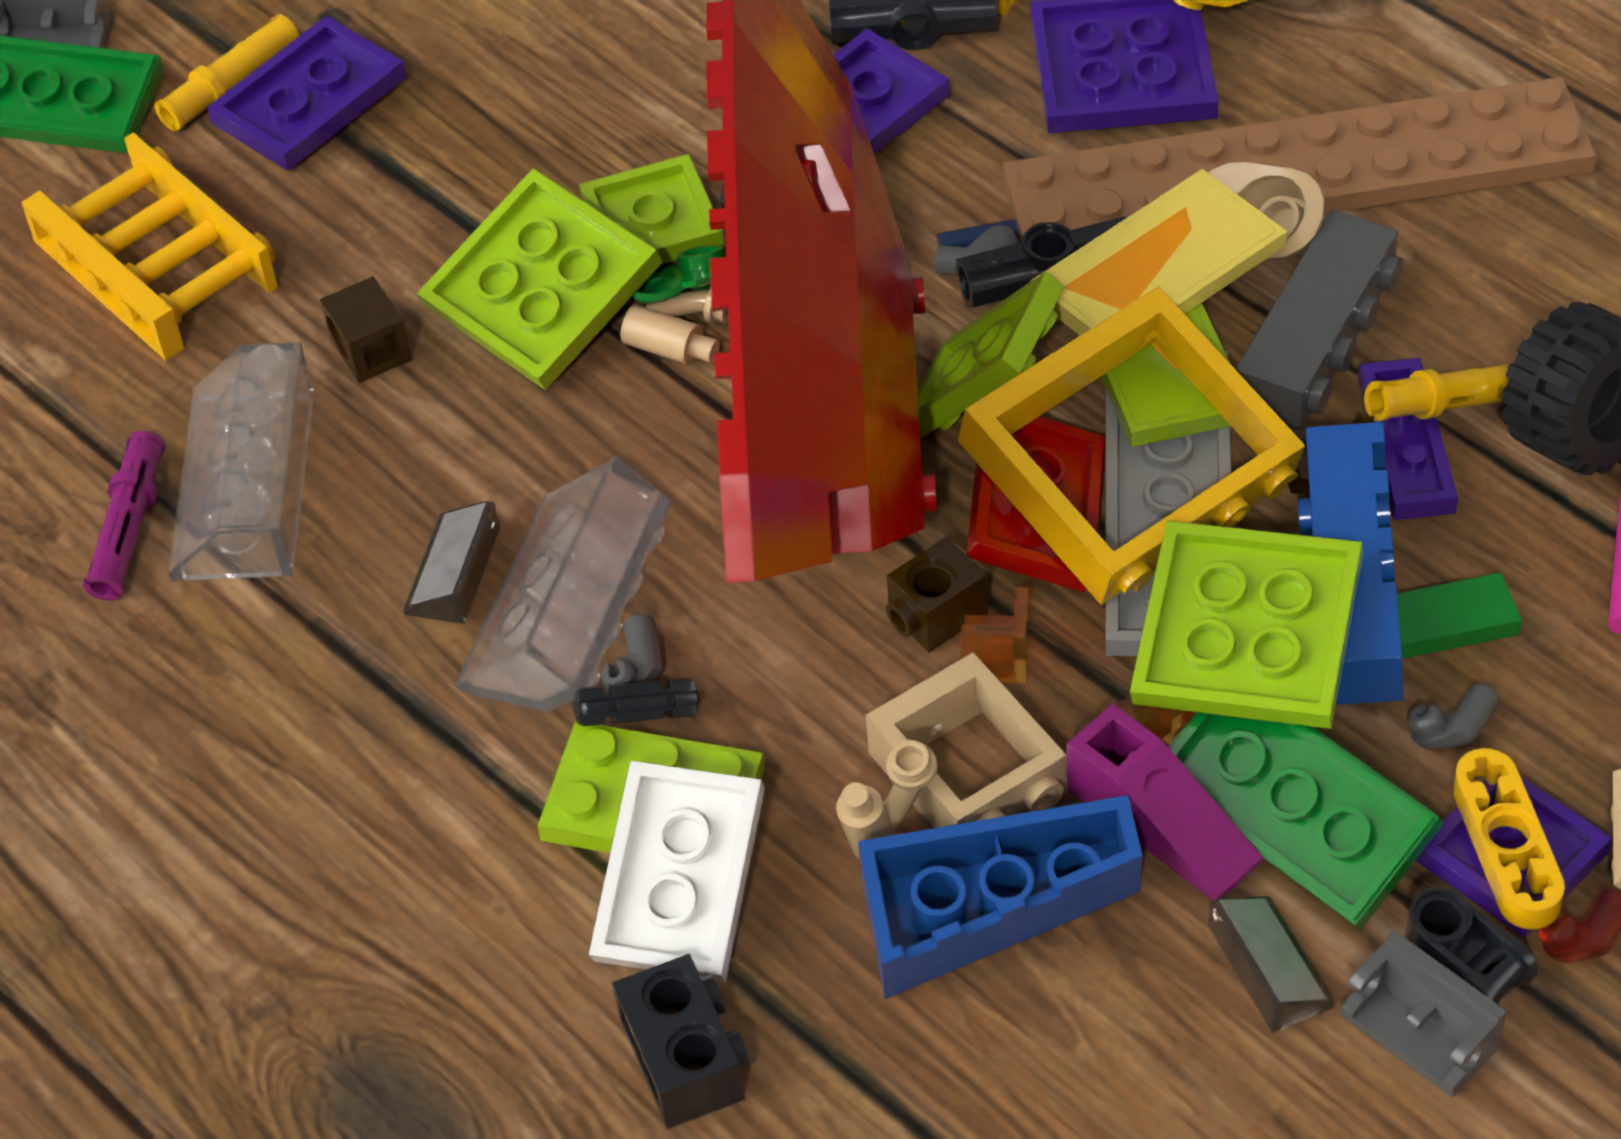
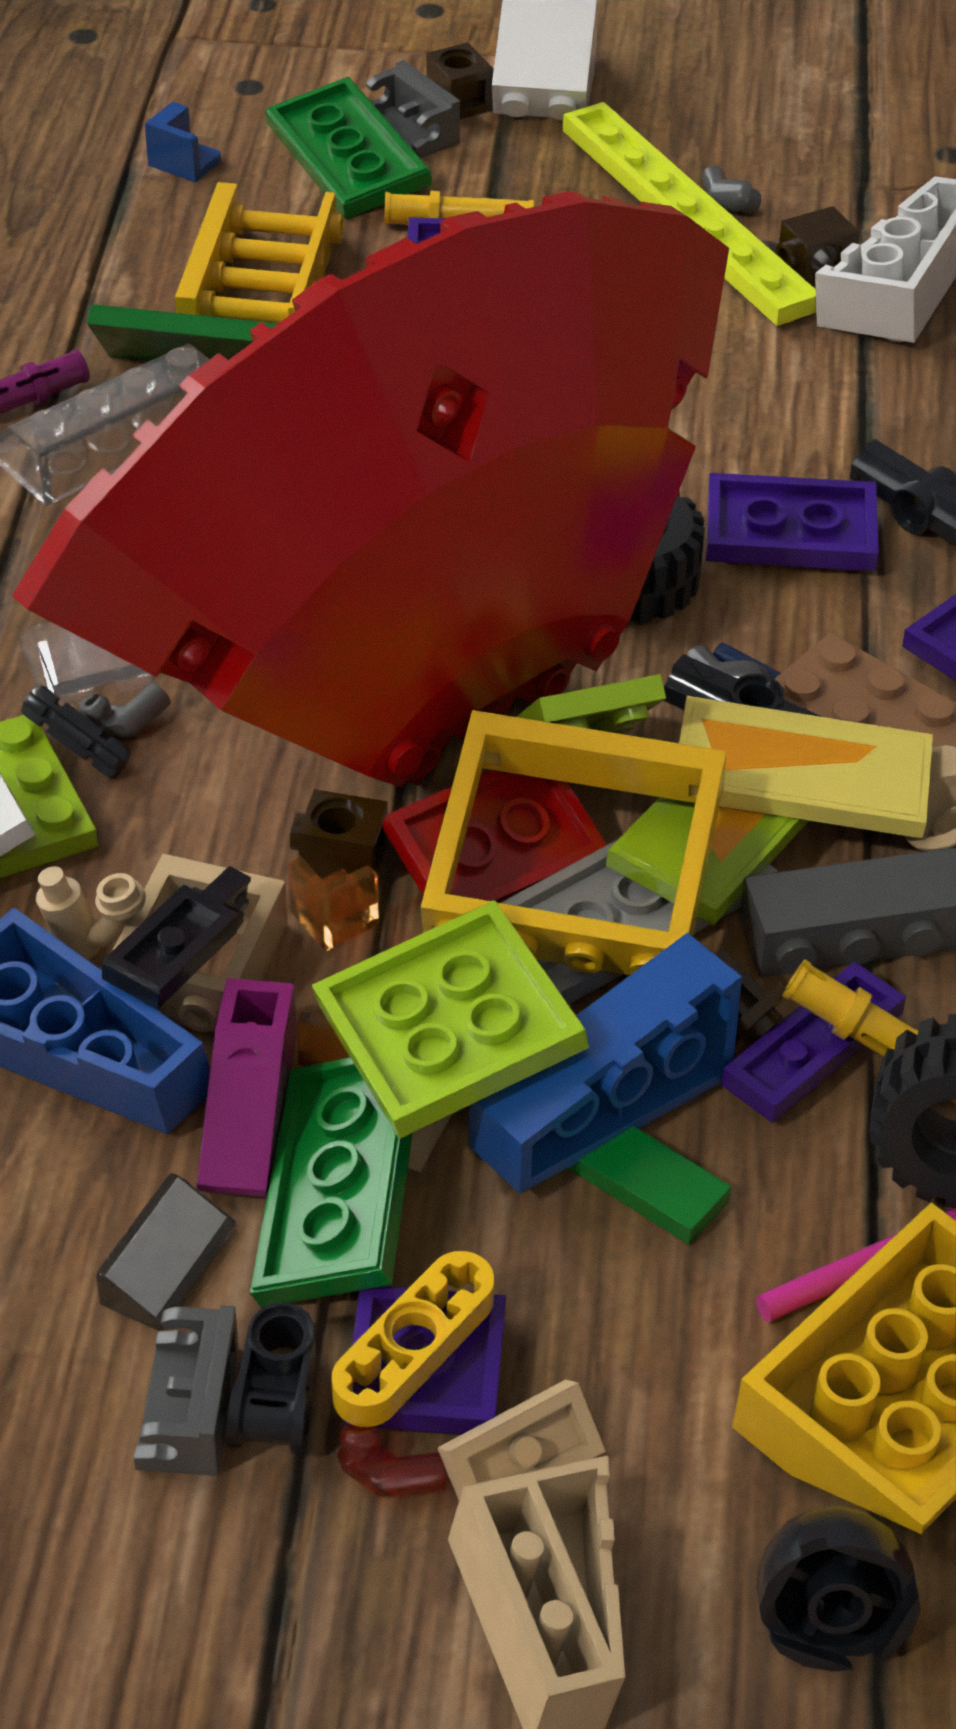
camera: 45 degrees right, 5 degrees down
dark grey arm [1408,683,1500,751] -> none
none -> green tile [87,304,278,367]
none -> black hinge [102,866,251,1010]

